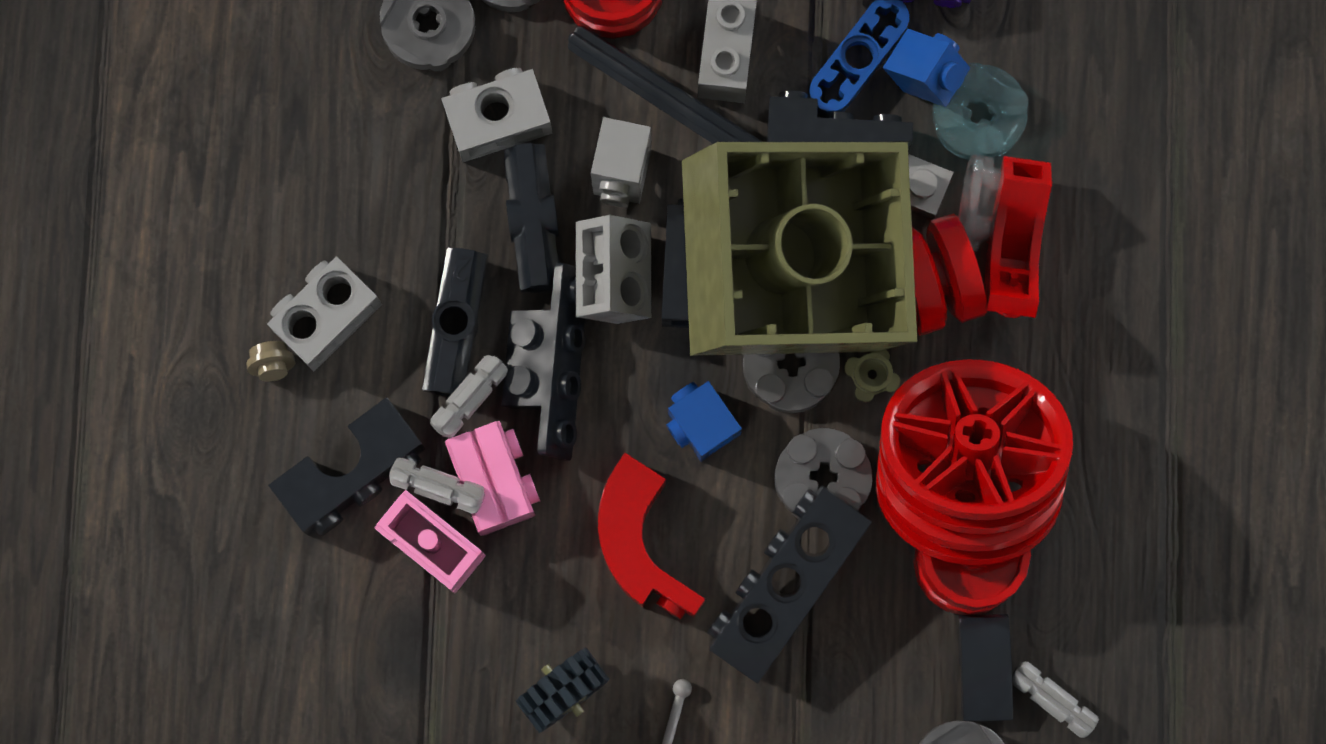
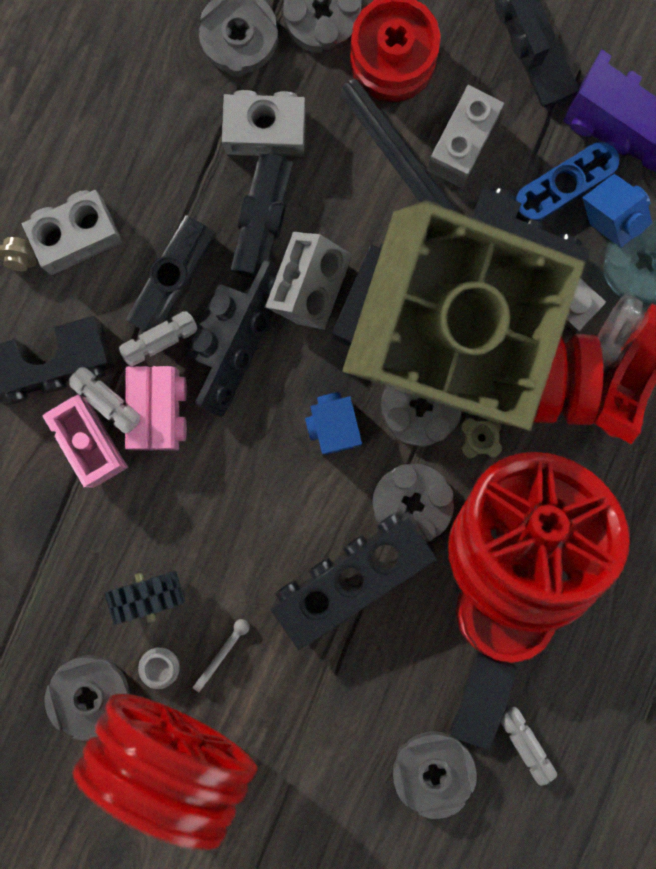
camera: 25 degrees right, 5 degrees up
light grey brick [591,117,652,207] -> none
red arch [598,453,705,620] -> none

